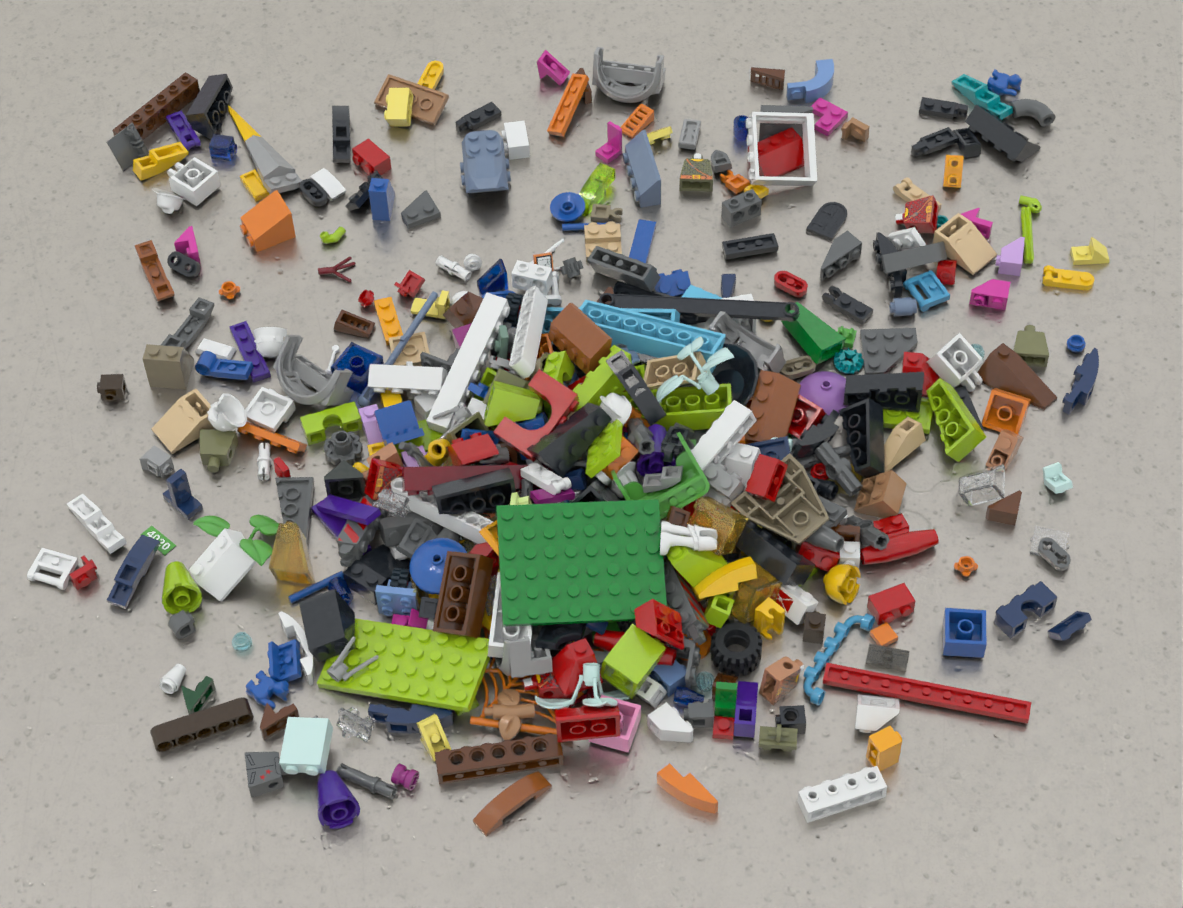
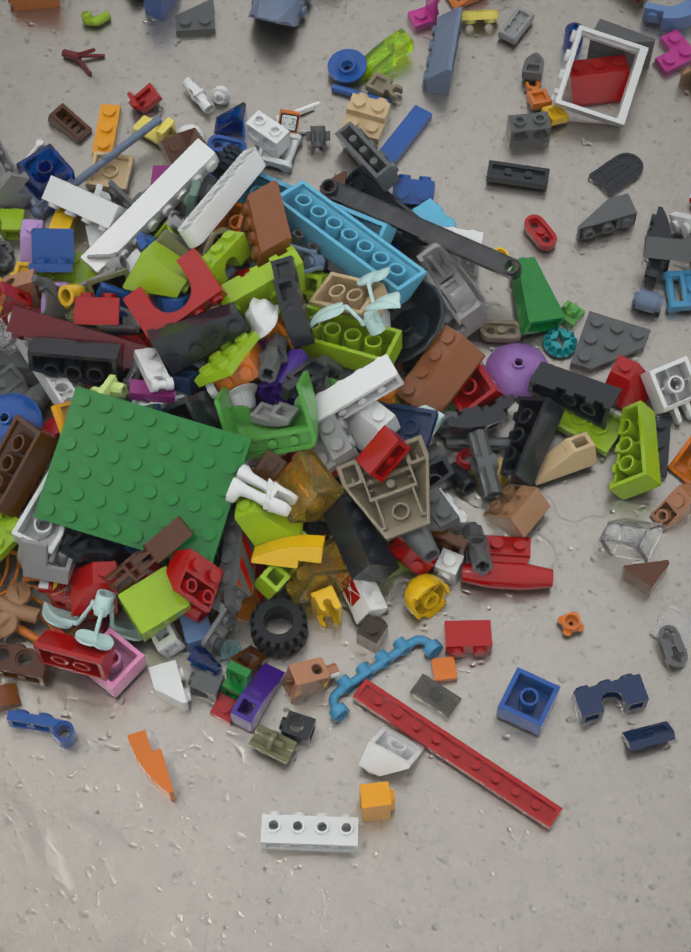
camera: 20 degrees right, 10 degrees up
red plate [358,290,375,307] -> none
olive torso [679,153,713,192] -> none
dark blue slope [721,274,736,298] -> none
black hinge [822,286,873,324] -> none
none -> blue plate [6,709,77,748]
none -> reddish brown arm [104,515,194,596]

